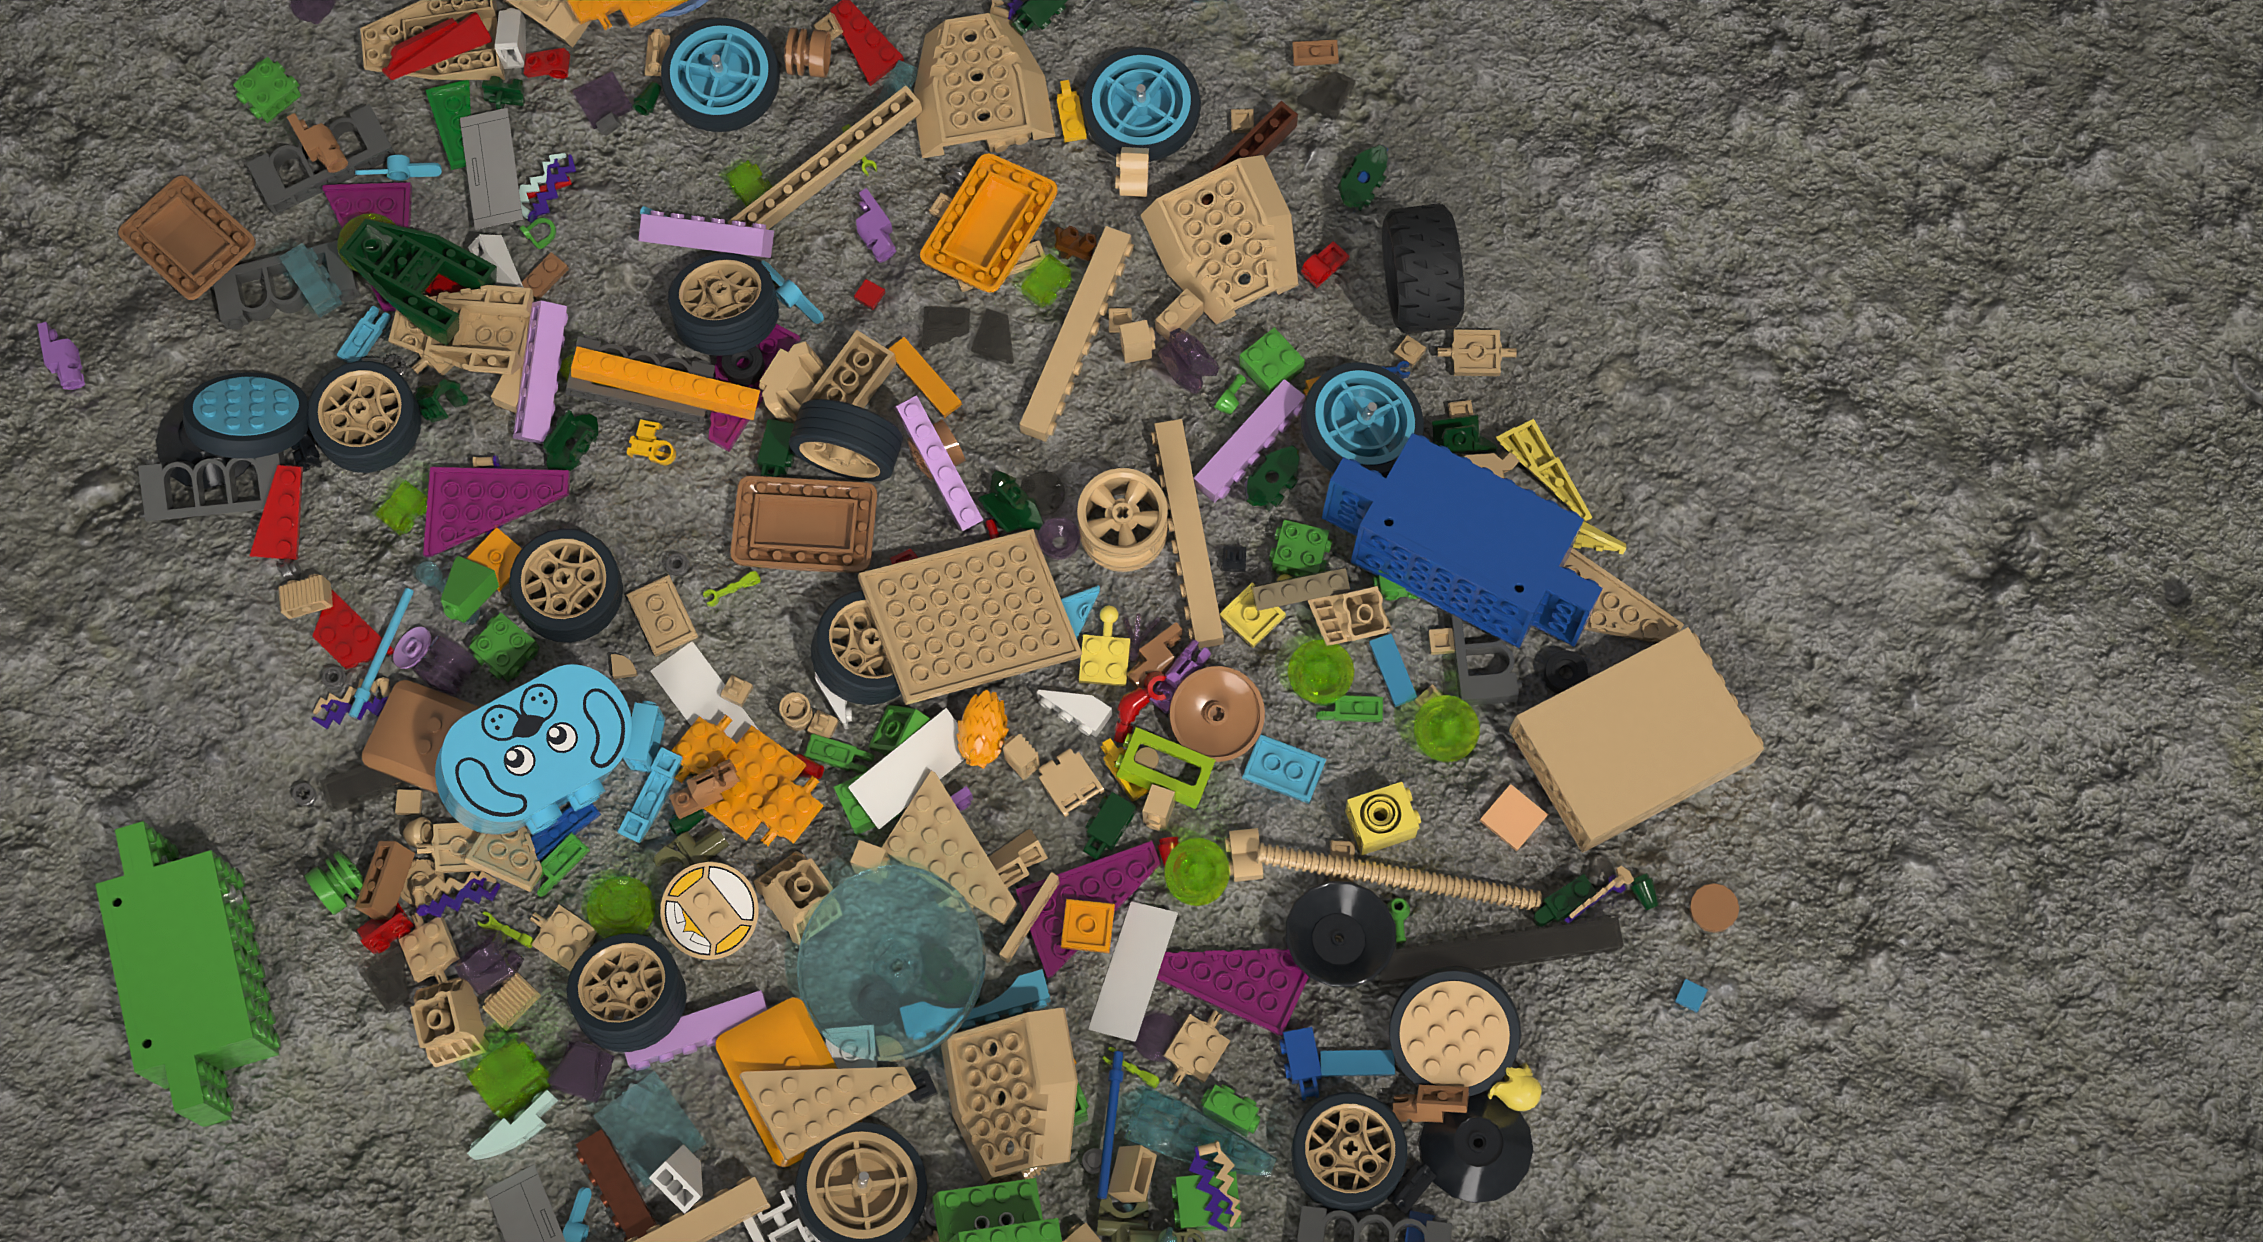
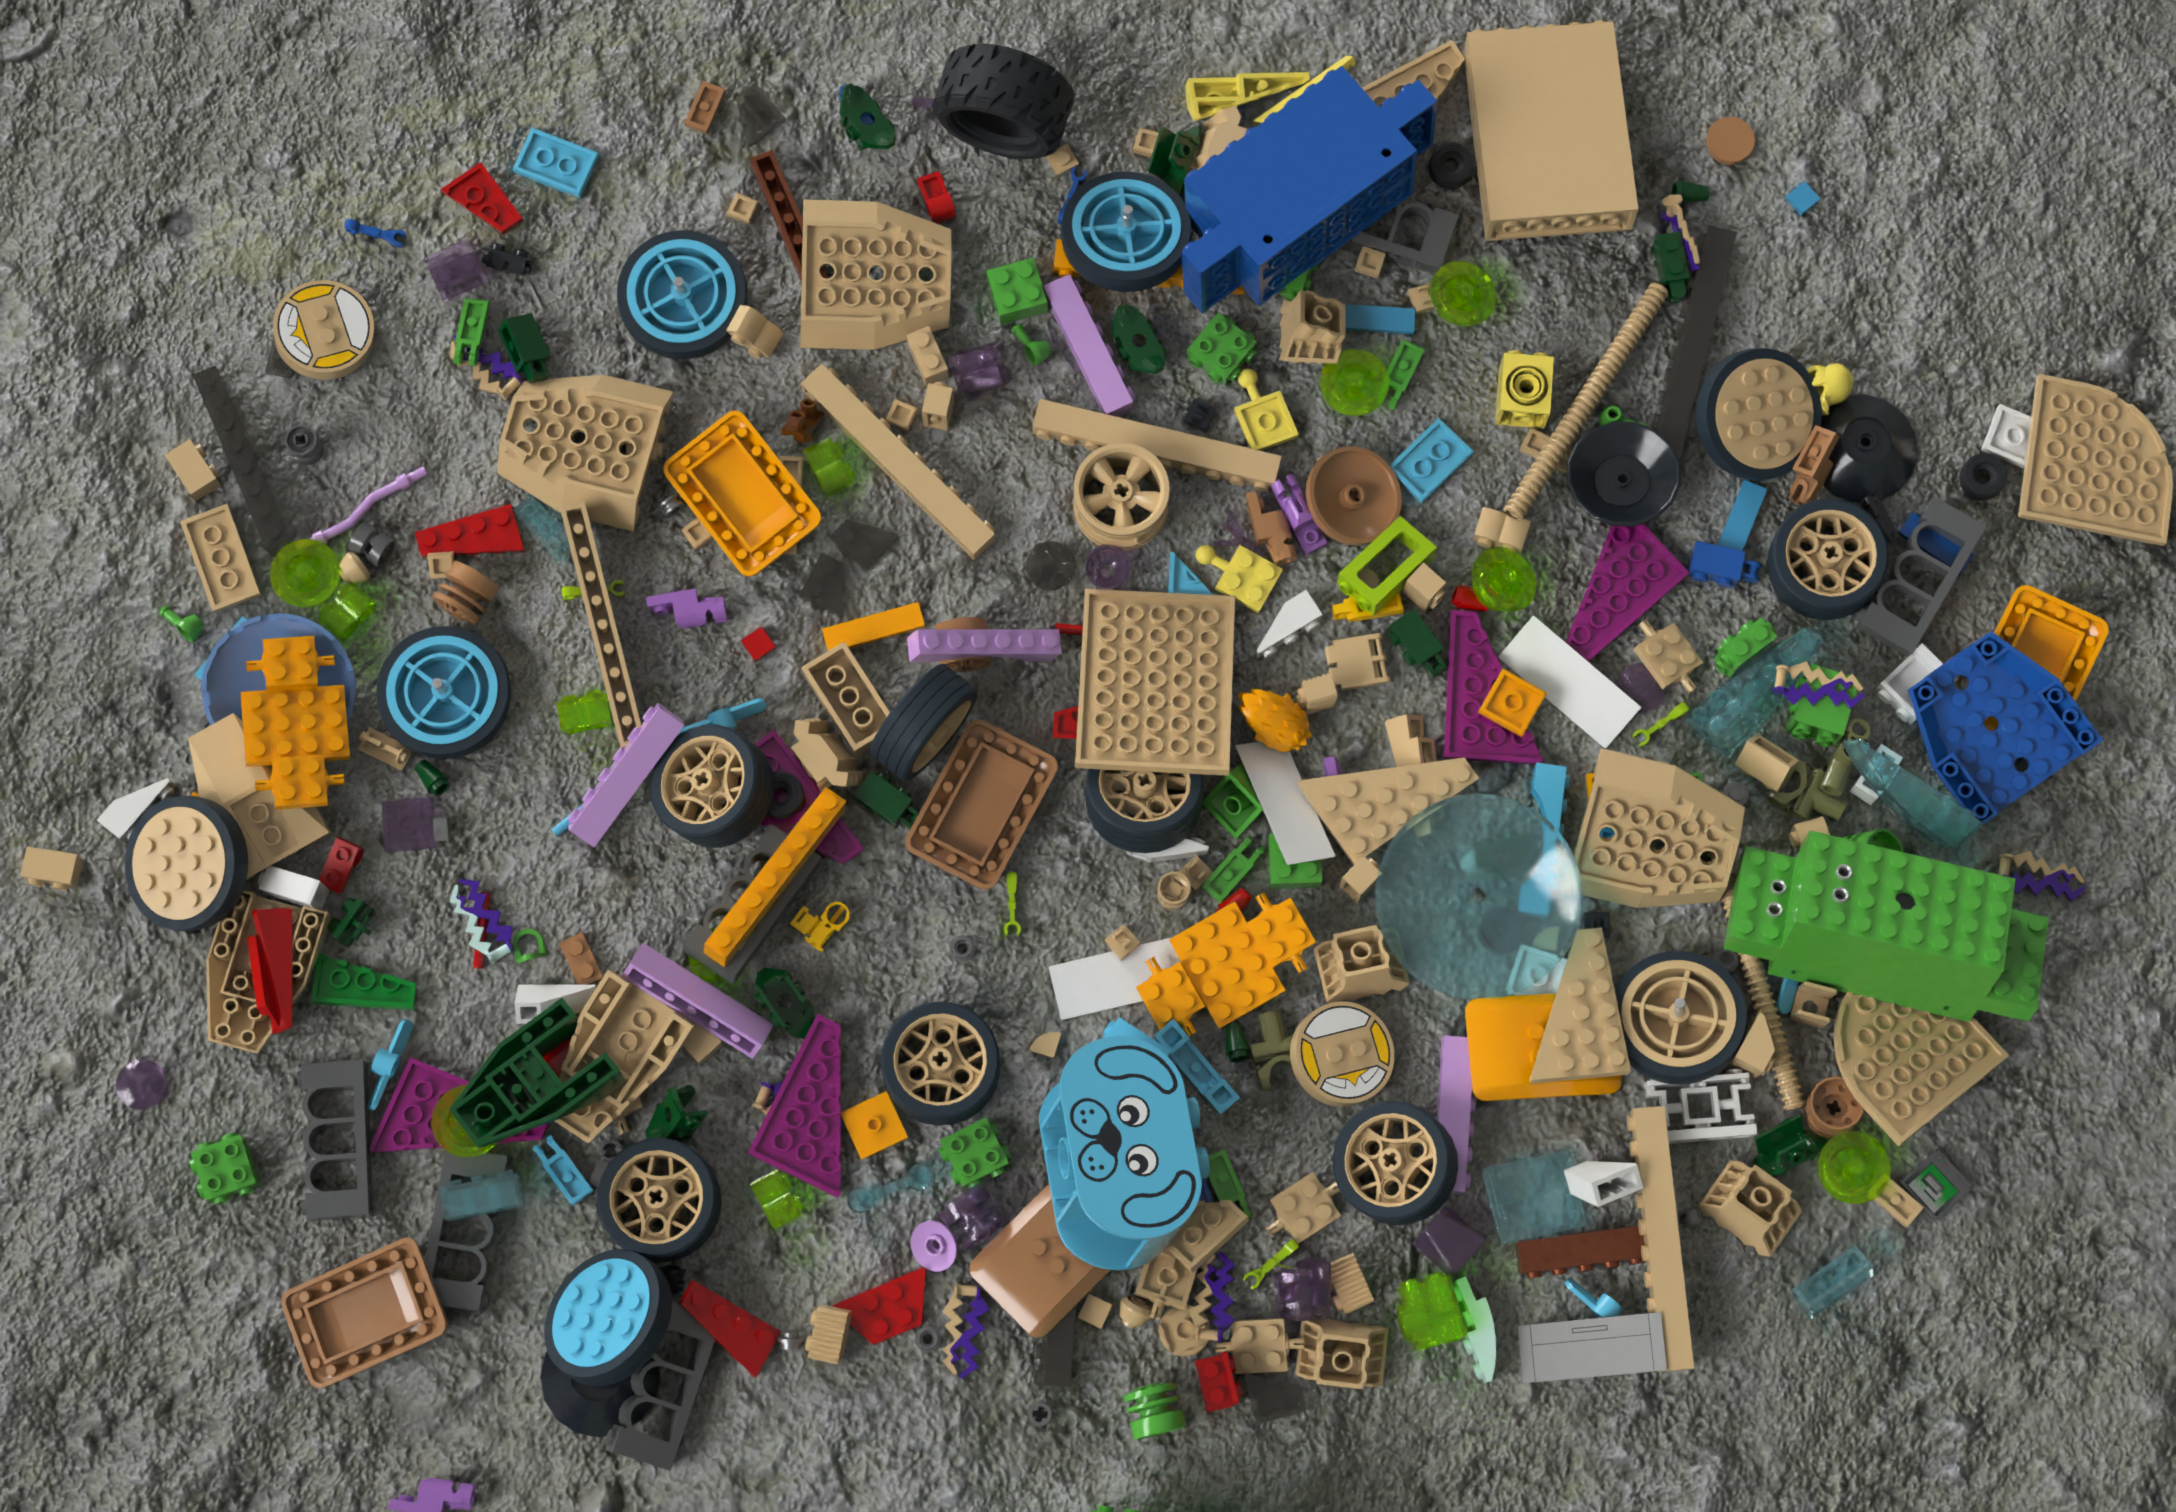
camera: 70 degrees left, 5 degrees up
medium nougat plate [287,113,348,173] -> none
medium azure bar [348,588,414,718] -> none
medium nougat brick [355,841,415,920] -> none
bright green slope [441,556,500,623] -> none
light grey sticker [460,108,523,230] -> none
clear neon green wheel [587,876,655,938] -> none
tan tile [626,575,698,657] -> none
medium nougat plate [669,759,740,819] -> none
dark green piece [978,470,1044,533] -> none
tan tile [999,872,1060,963] -> none
yellow hinge [1057,80,1087,142] -> none
blue bar [1097,1051,1124,1199] -> none
red piece [1113,671,1167,744] -> none
dark tan brick [1251,567,1350,611] -> none
tan plate [1437,330,1517,376] -> none
light nougat tile [1480,784,1548,852] -> none

